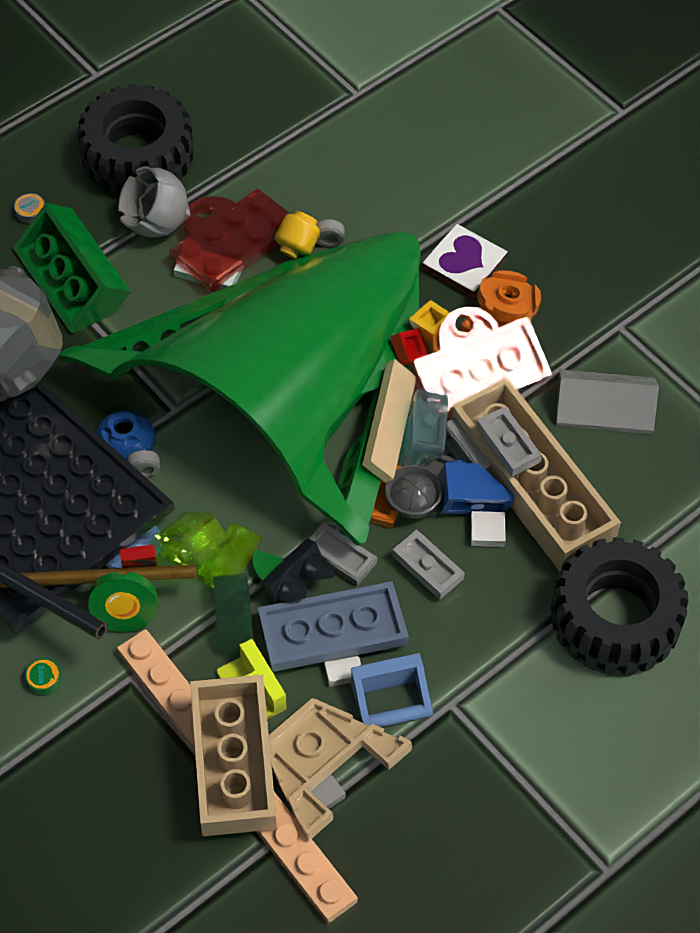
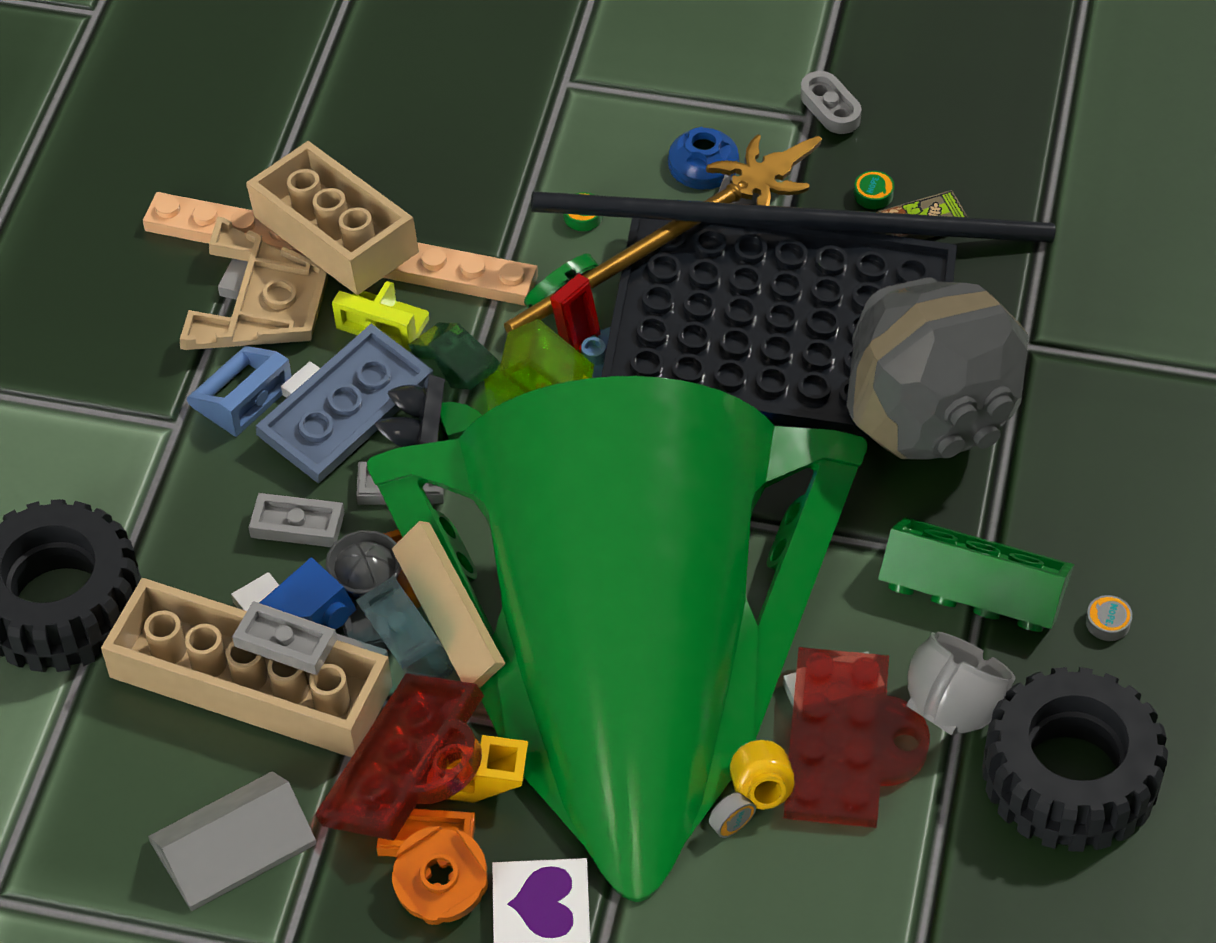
camera: 145 degrees right, 5 degrees down
red tile [390,328,429,366] -> none

